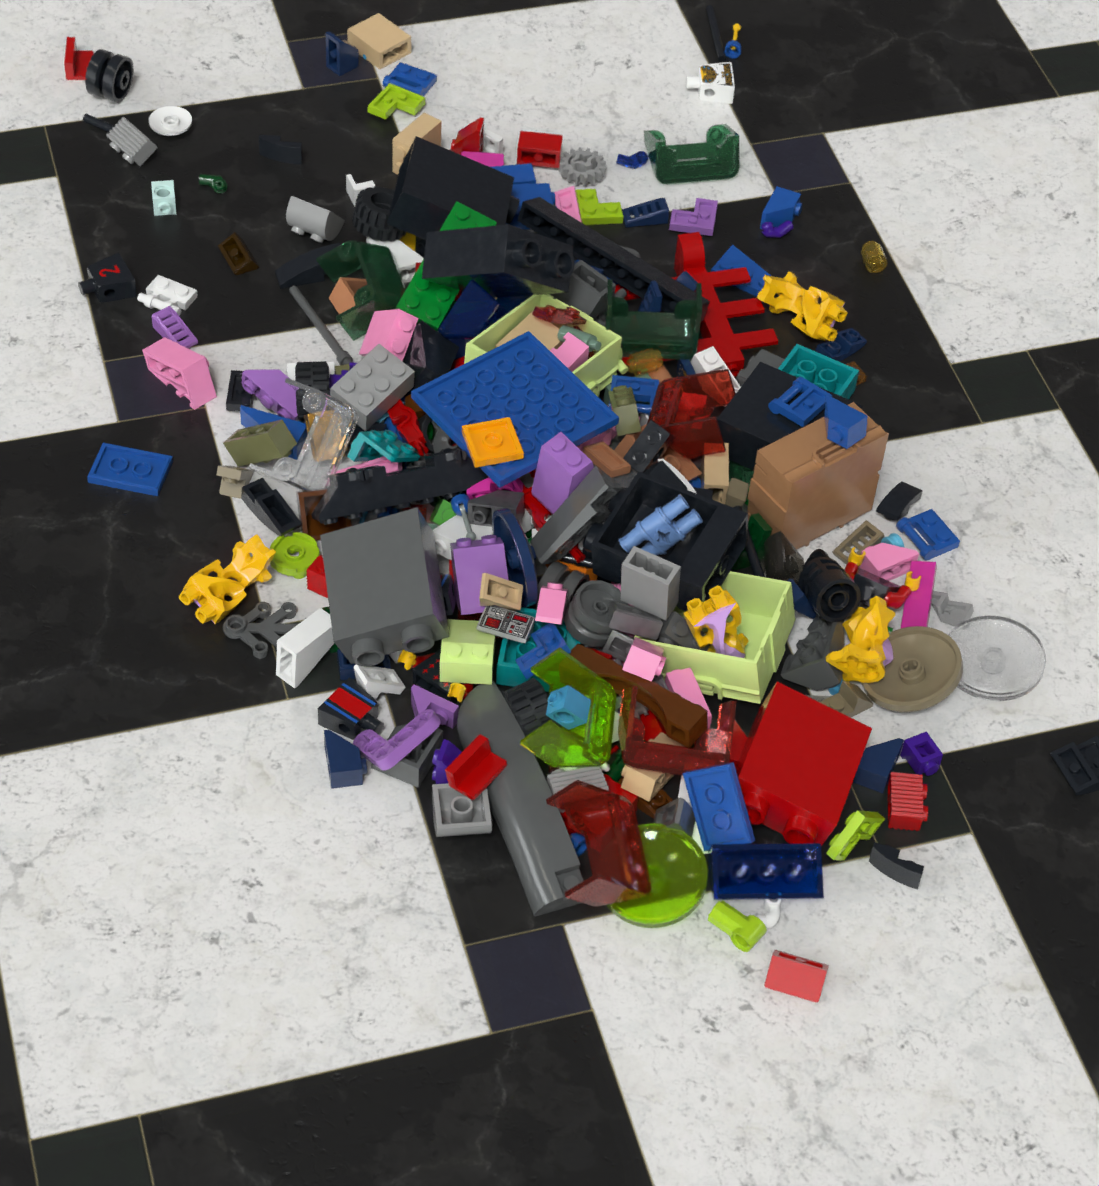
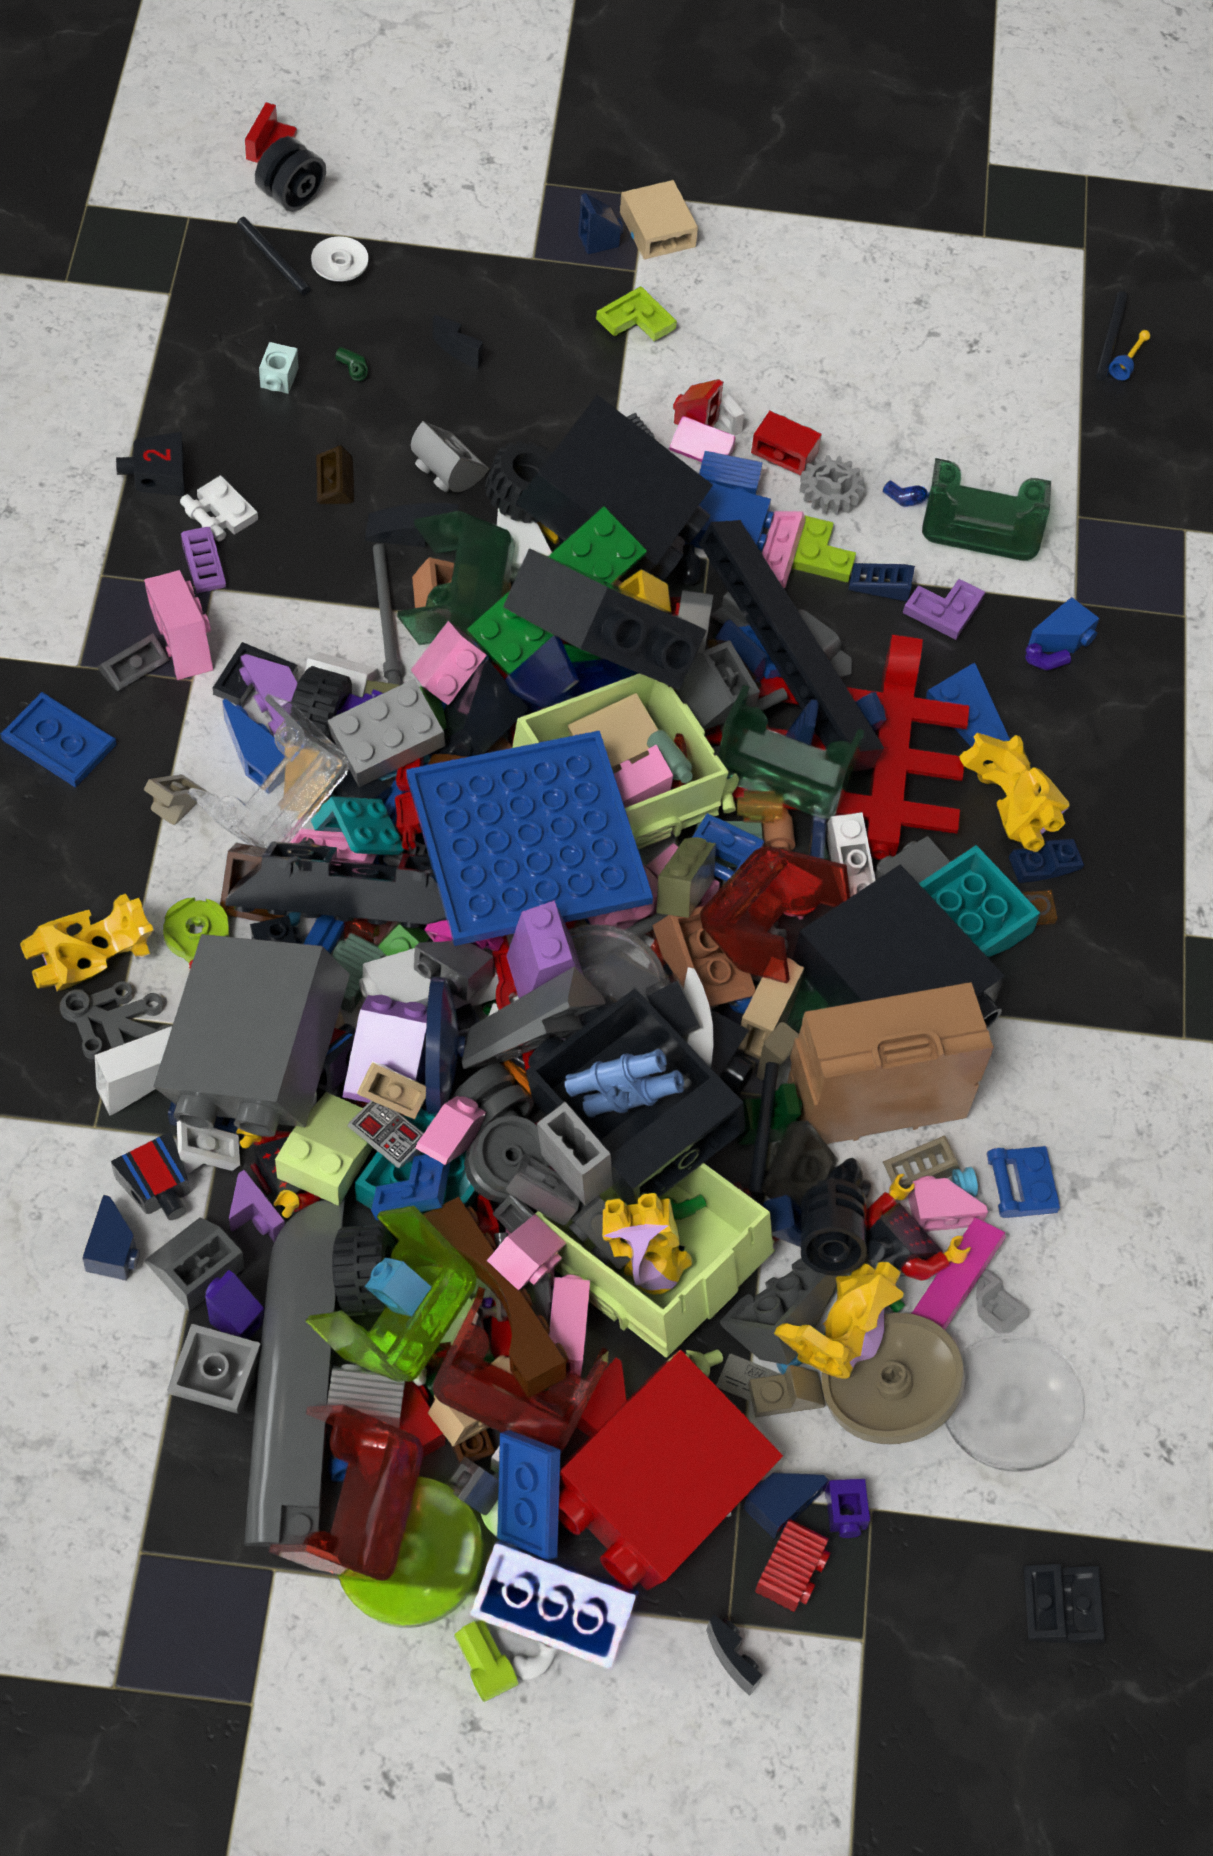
camera: 20 degrees right, 10 degrees up
light grey brick [107,117,158,166] -> none
olive brick [223,420,297,467] -> none
black slope [241,477,302,536] -> none
white panel [346,174,375,207] -> none
medium lavender beam [353,709,441,771] -> none
blue plate [382,62,437,96] -> none
tan brick [393,112,442,175] -> none
red panel [445,734,507,800] -> none
hinge [451,494,476,541] -> none
light orange tile [462,417,524,468] -> none
clear red slope [532,305,587,325] -> none
nougat tile [583,442,631,478] -> none
black brick [623,420,675,473] -> none
white torso [686,62,735,104] -> none
panel [764,950,829,1003] -> none
blue plate [768,377,833,427] -> none
blue slope [824,396,868,449] -> none
lime plate [826,811,885,860] -> none
clear yellow brick [861,241,888,273] -> none
black slope [876,481,923,521] -> none
none -> flat silver slope [97,633,170,691]

